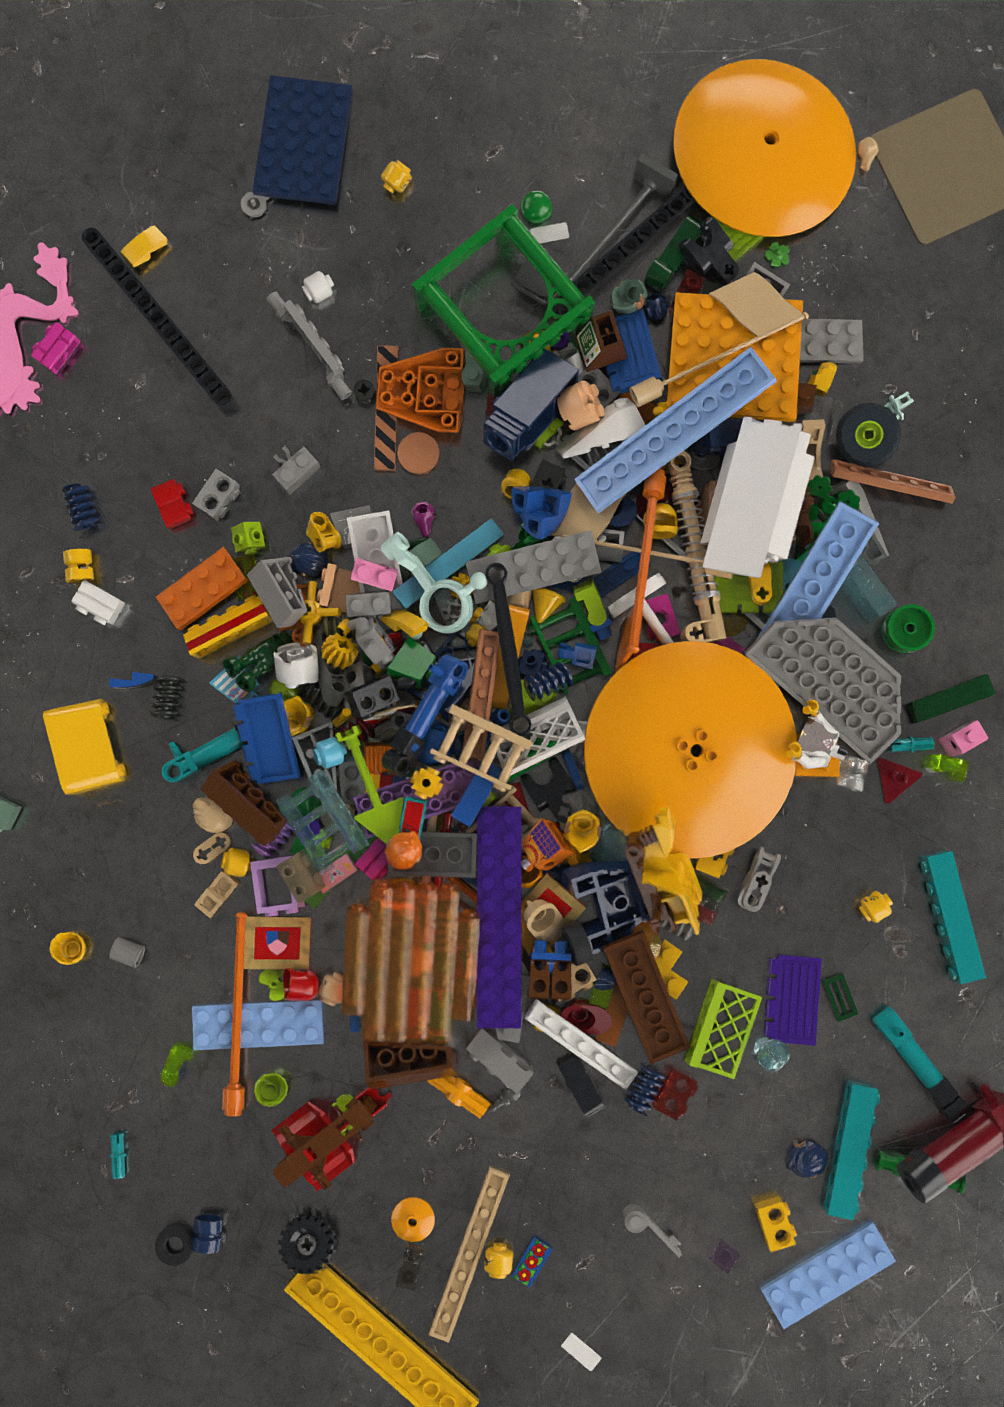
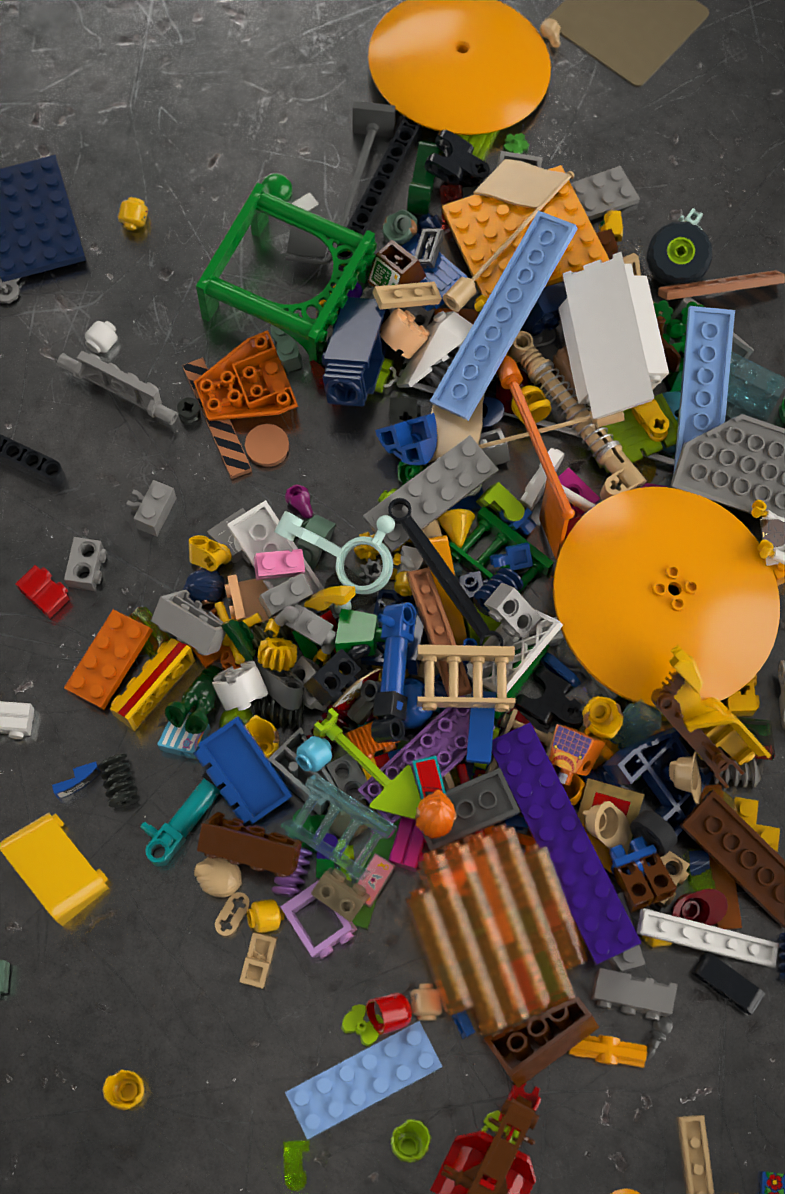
camera: 25 degrees left, 15 degrees down
light grey piece [109,937,145,968] -> none
flag [222,912,311,1116] -> none
lime brick [231,522,265,555] -> none
yellow bar [331,708,353,729] -> none
medium azure tile [392,518,505,610] -> none
yellow brick [410,766,444,800] -> none
yellow head [501,468,532,499] -> none
blue tile [593,547,651,598] -> none
none -> dark green tile [221,619,256,662]
none -> tan plate [373,282,442,309]
none -> dark grey tile [414,229,445,268]
none -> light grey brick [484,583,541,639]
none -> tan piece [669,752,702,805]

